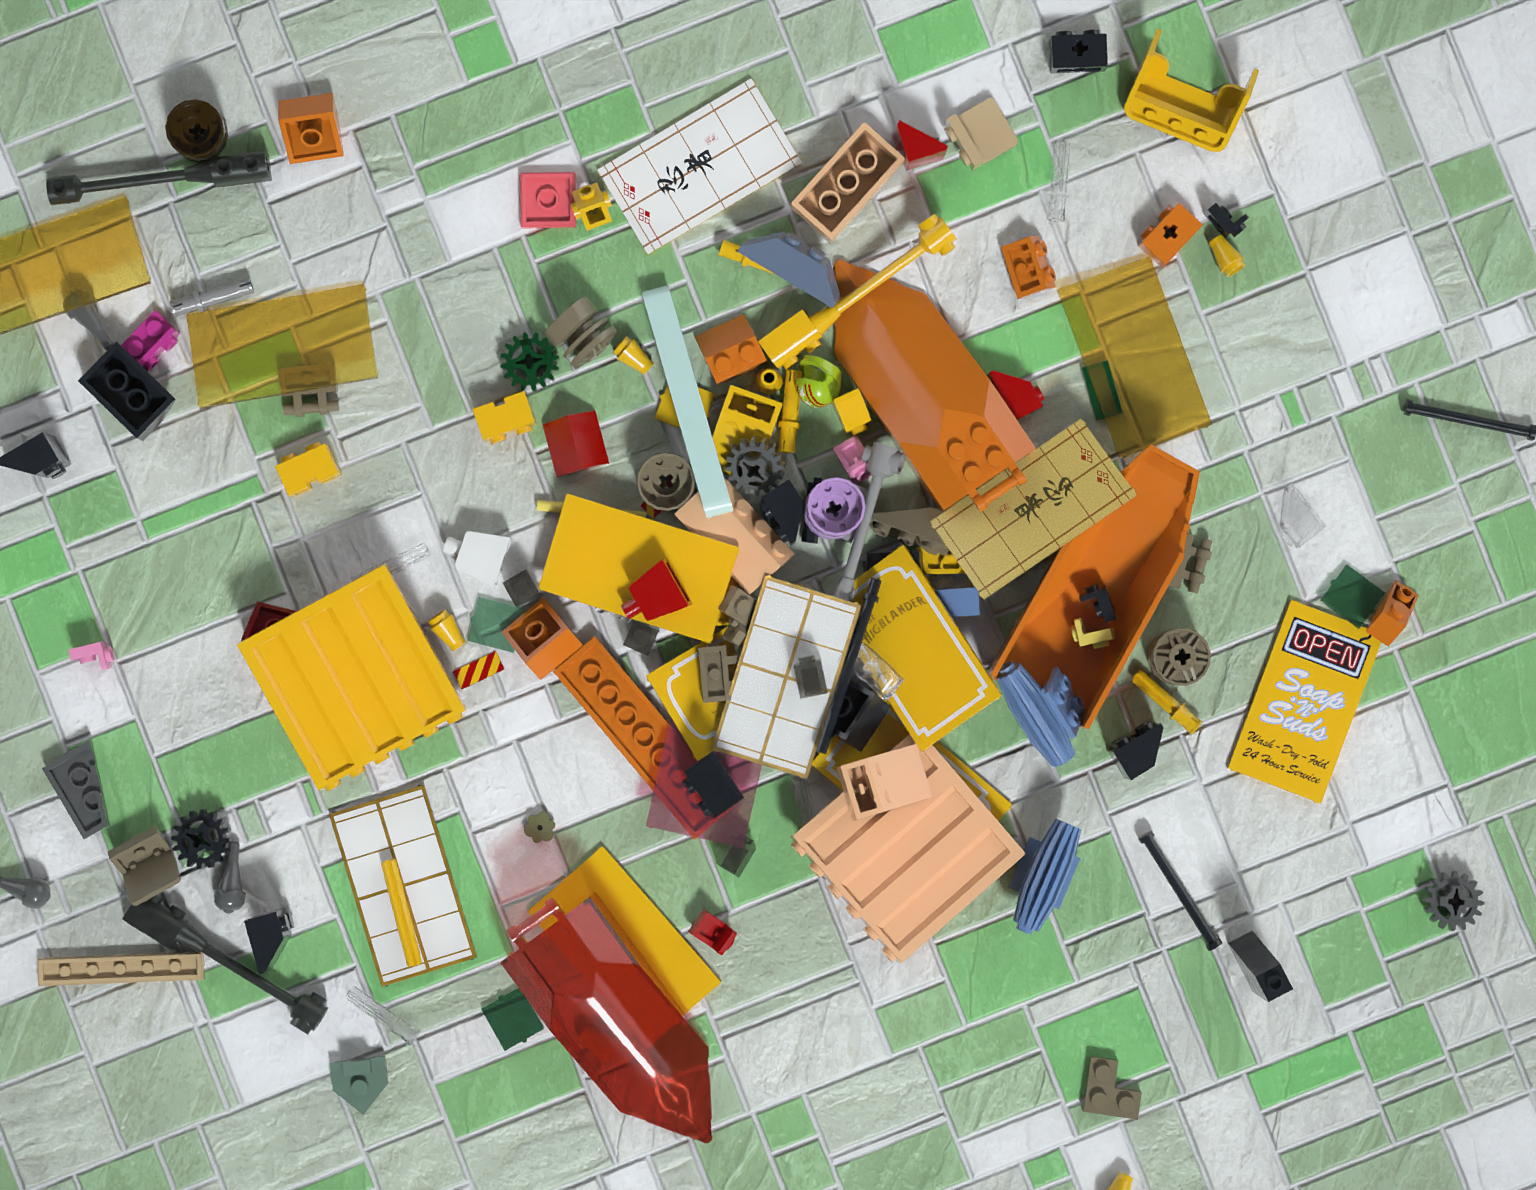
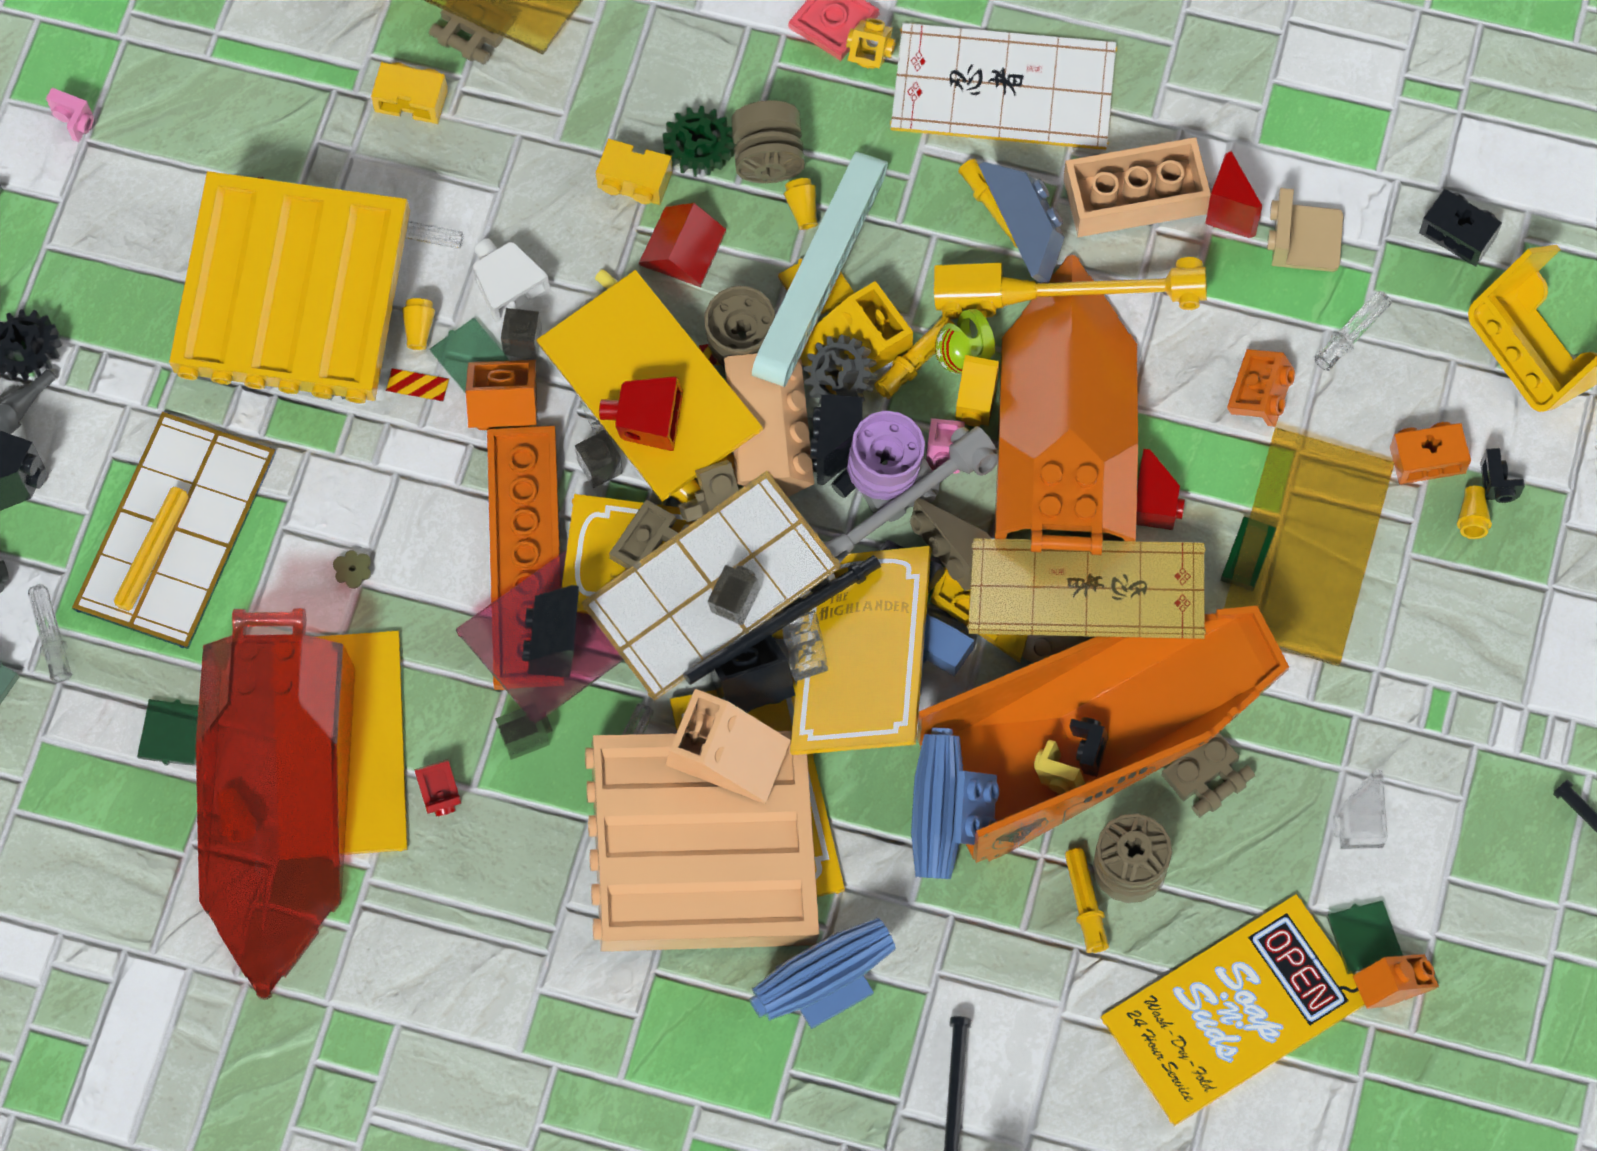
camera: 40 degrees right, 20 degrees down
orange slope [694,314,767,386] -> none
yellow cone [755,367,783,394] -> none
black slope [1108,721,1164,781] -> none

